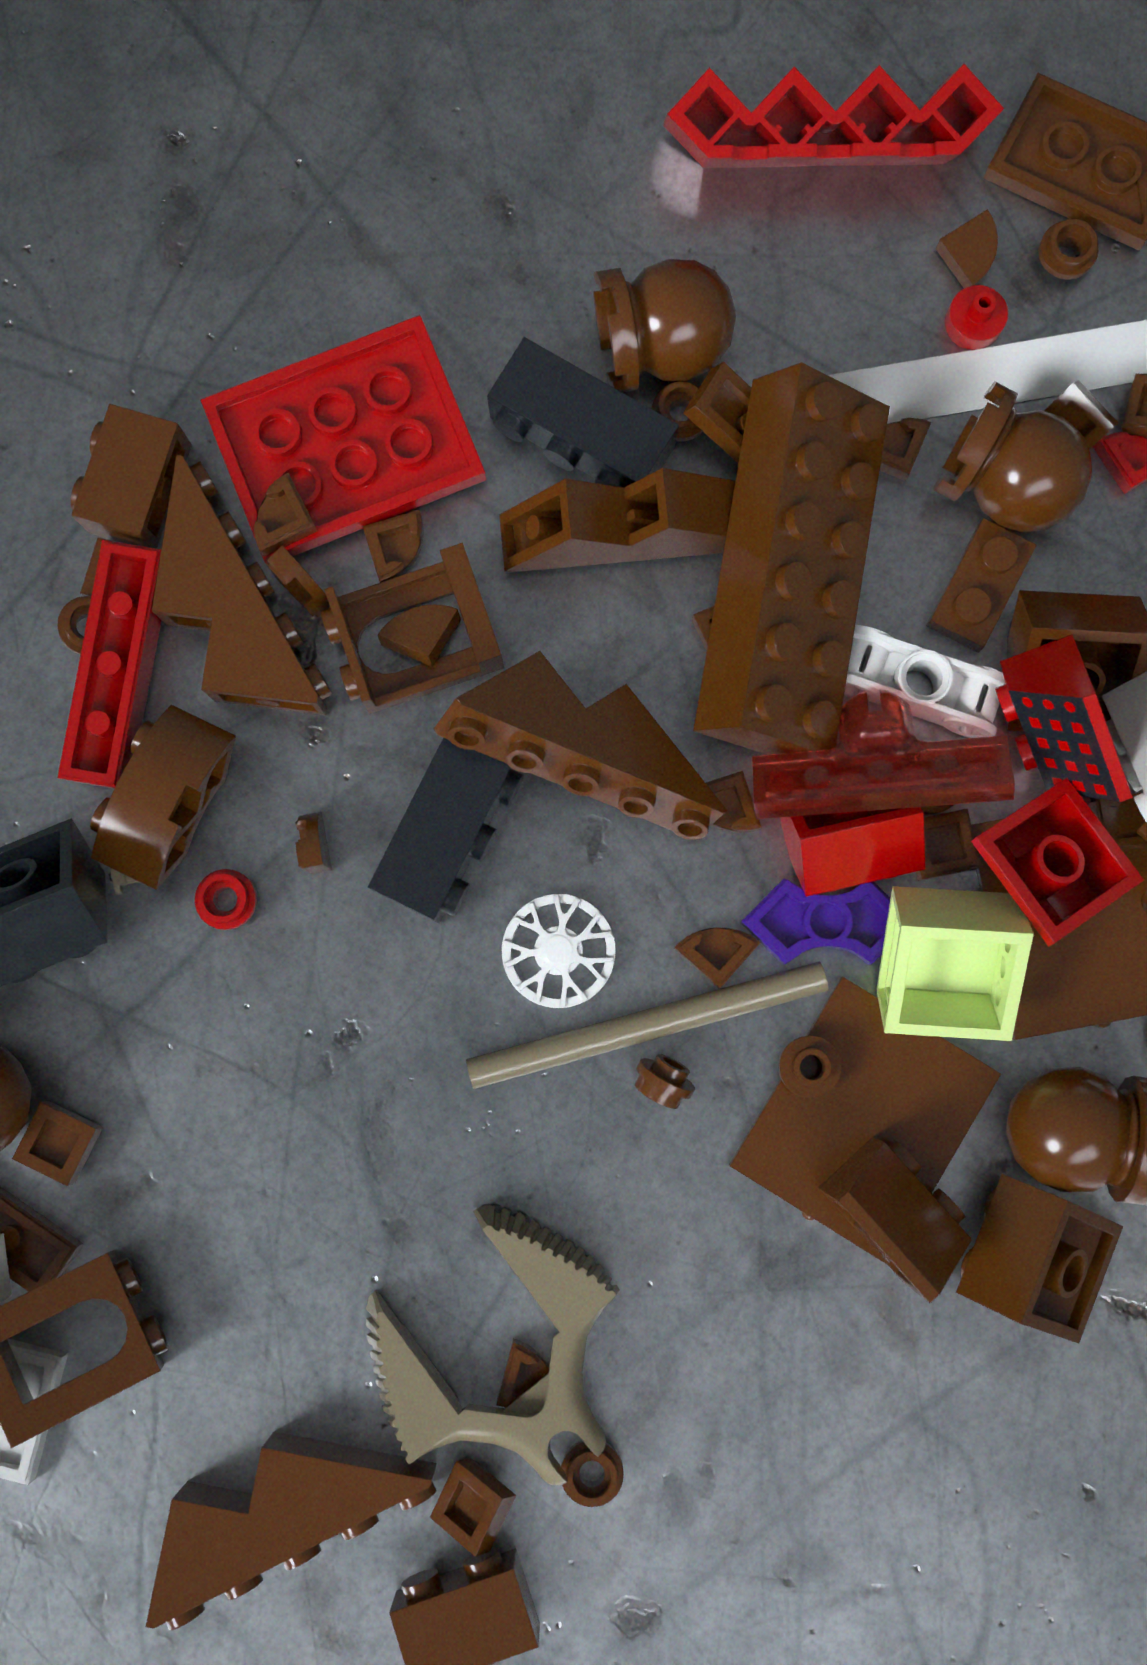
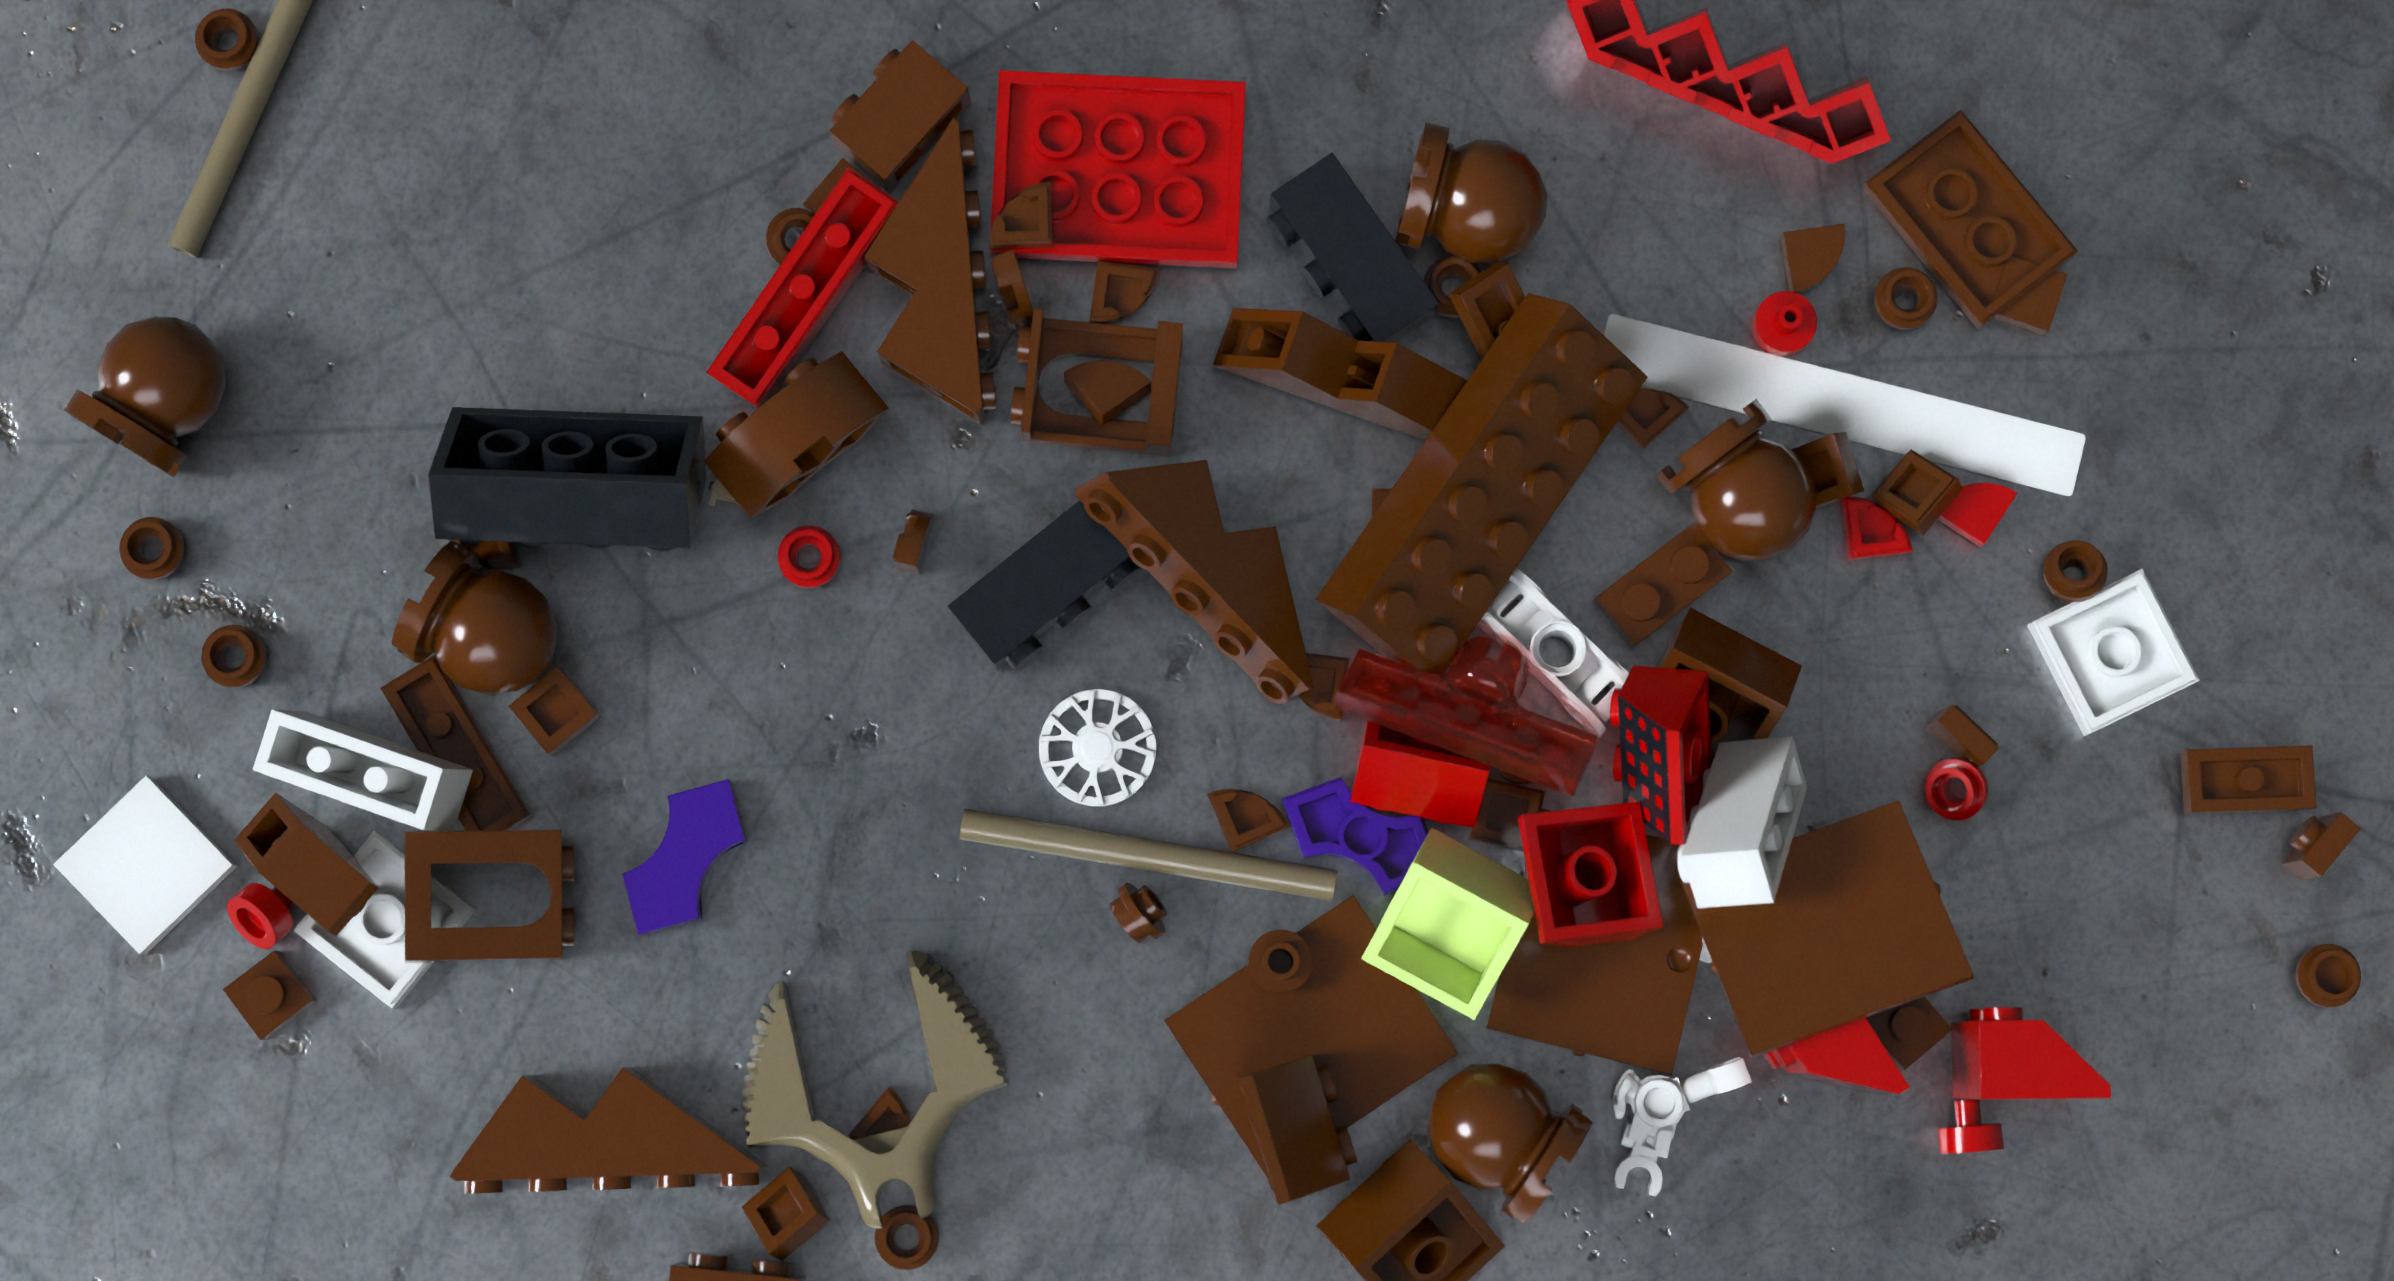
camera: 20 degrees right, 0 degrees up
none -> dark purple tile [622,779,747,935]

